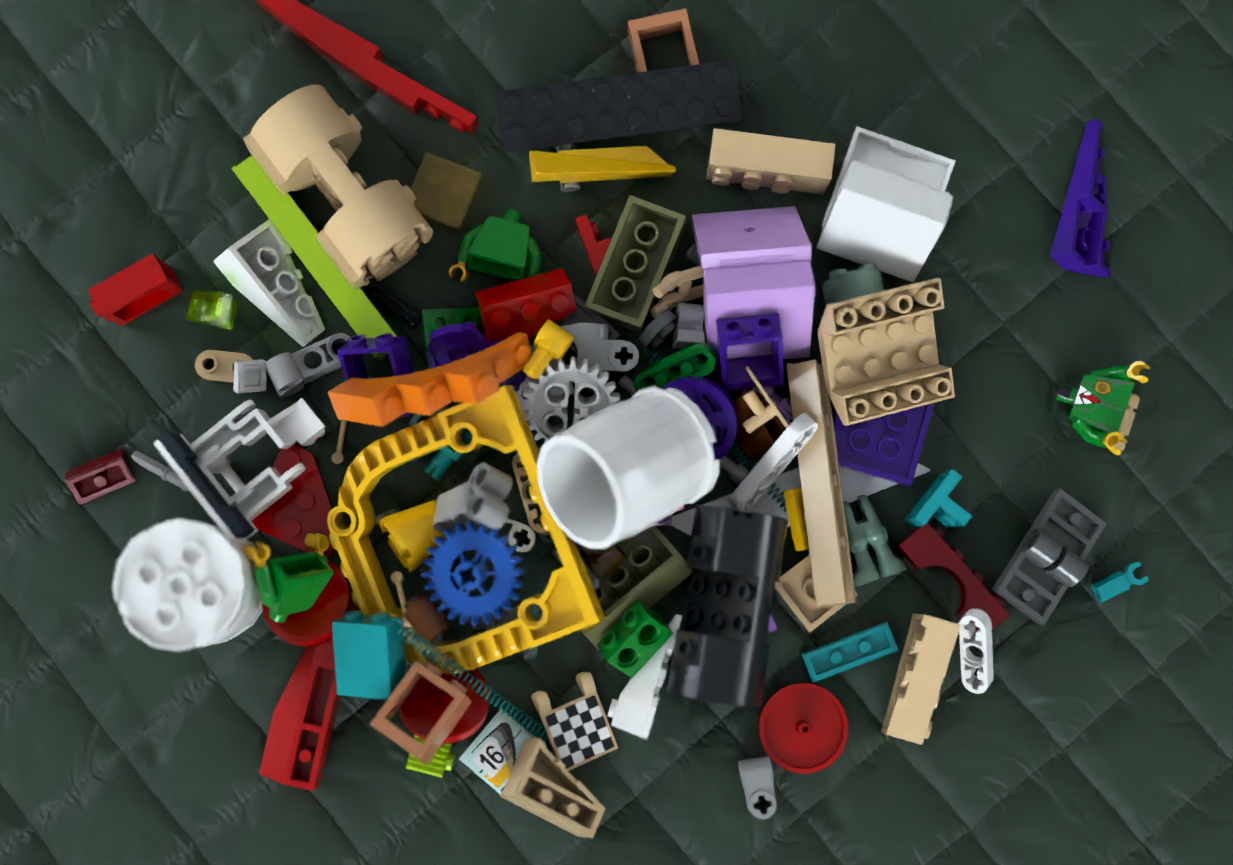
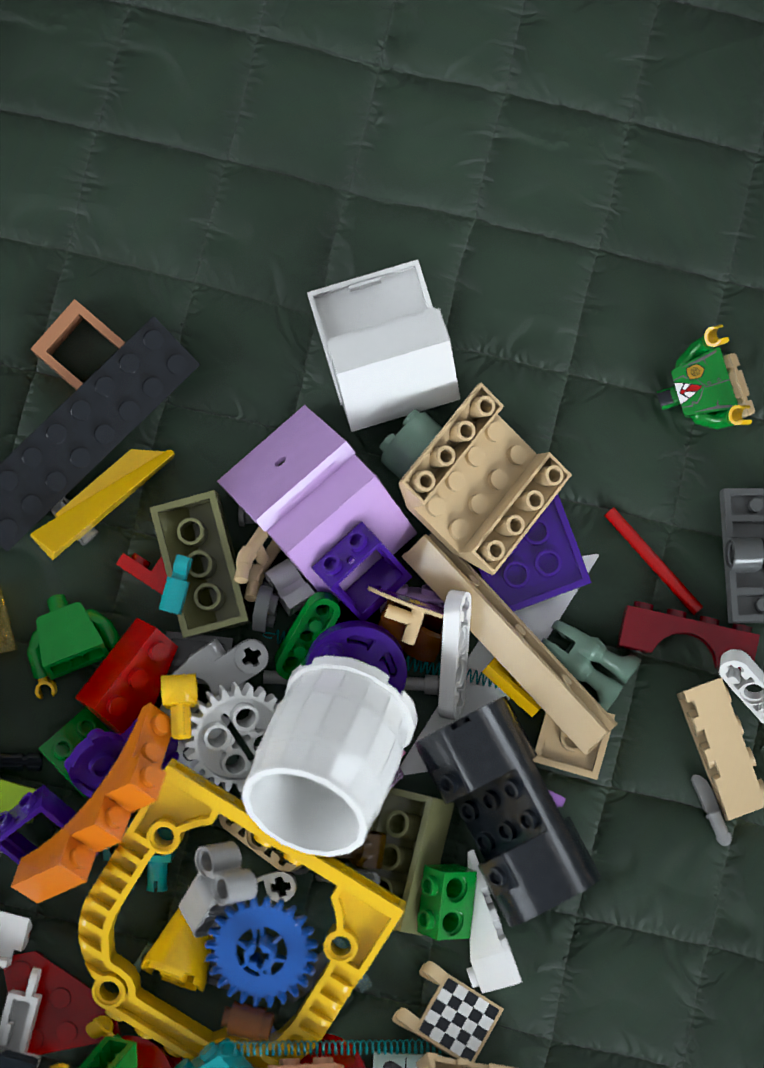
camera: 35 degrees left, 0 degrees up
tan hinge [331,420,347,464] -> none
tan hinge [391,571,412,628] -> none
tan brick [706,128,836,194] -> none
light grey piece [738,756,777,819] -> none
red piece [758,682,848,774] -> none
teal tile [801,621,899,683] -> none
teal bracket [903,469,972,528] -> none
dark purple wedge [1050,119,1111,278] -> none
none -> teal bar [159,554,193,615]
none -> red bar [604,507,703,615]
none -> light grey piece [691,775,732,846]

